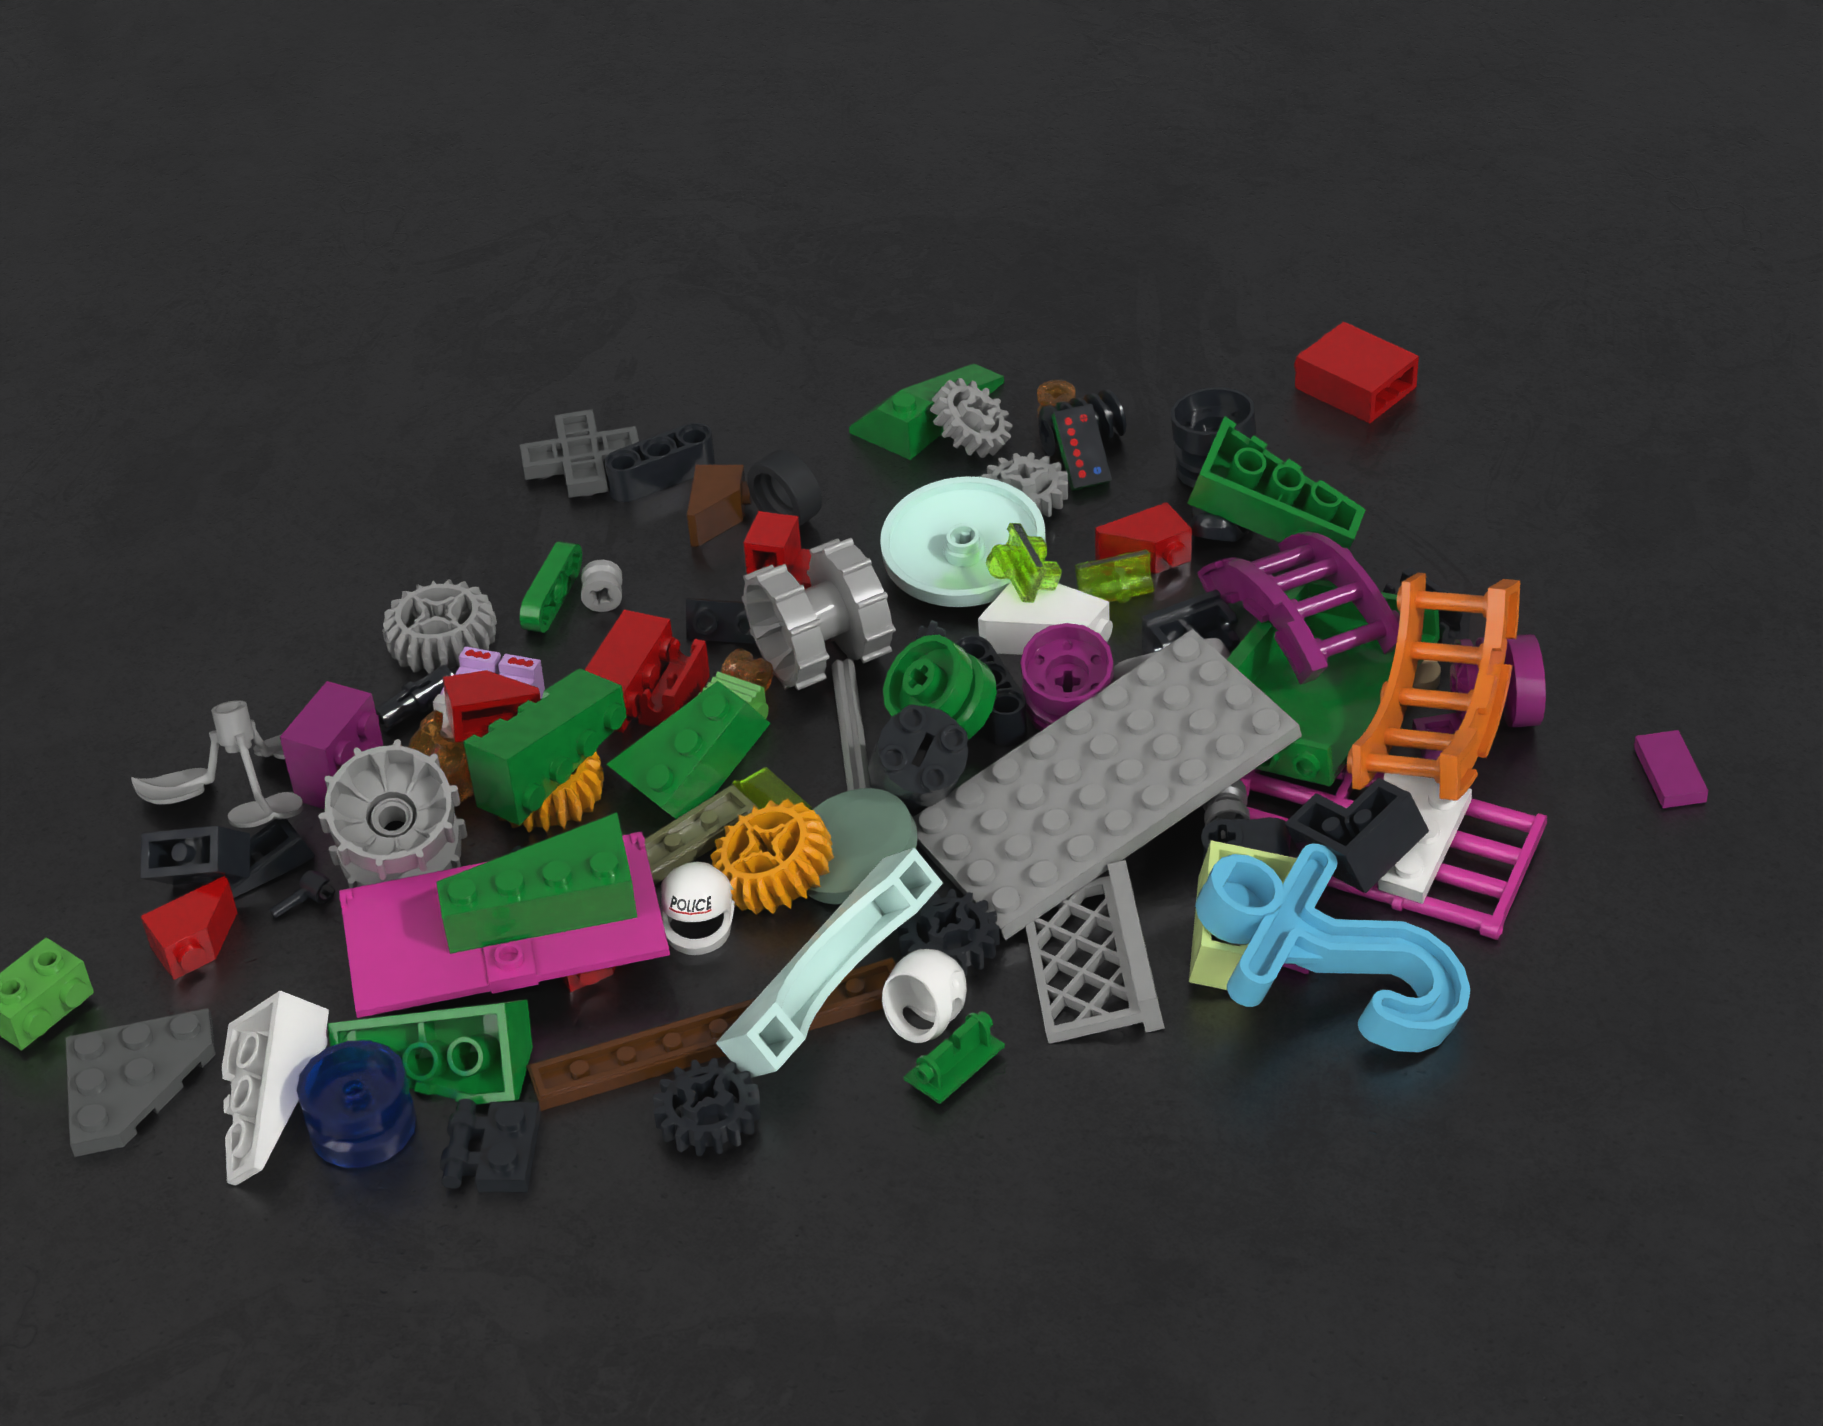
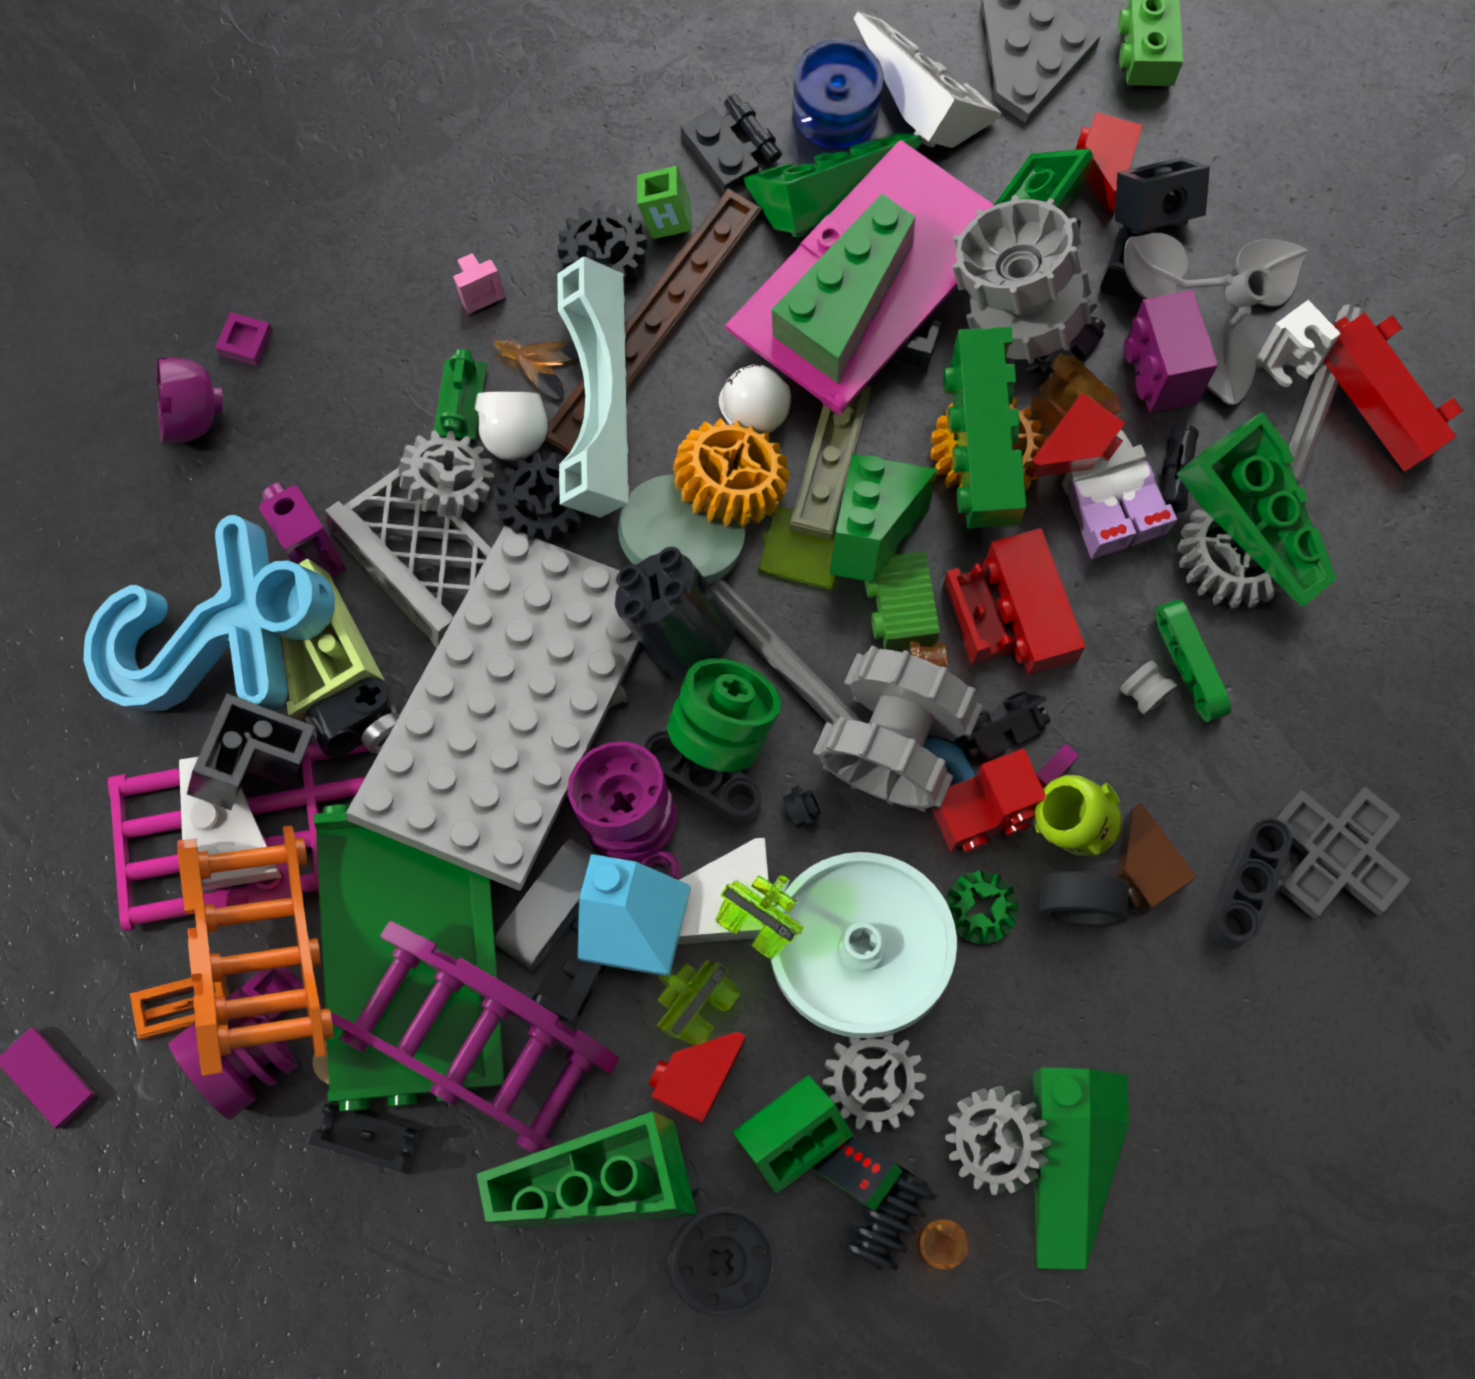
camera: 140 degrees right, 30 degrees up
none -> orange tile [130,976,230,1041]
none -> magenta cylinder [156,357,223,443]
none -> magenta tile [215,312,273,366]
none -> magenta torso [258,483,347,578]
none -> light grey gear [398,431,494,517]
none -> bright pink tile [453,253,506,314]
none -> clear orange piece [493,339,579,401]
none -> medium azure slope [578,854,691,977]
none -> bright green brick [637,166,692,239]
none -> green brick [732,1075,854,1194]
none -> green gear [945,870,1019,944]
none -> green slope [994,149,1094,214]
none -> lime piece [1035,775,1122,857]
none -> magenta tile [1036,744,1079,788]
none -> green wedge [1176,412,1336,607]
none -> white hinge [1256,300,1341,387]
none -> light grey axle [1289,304,1363,486]
none -> red brick [1323,312,1463,472]

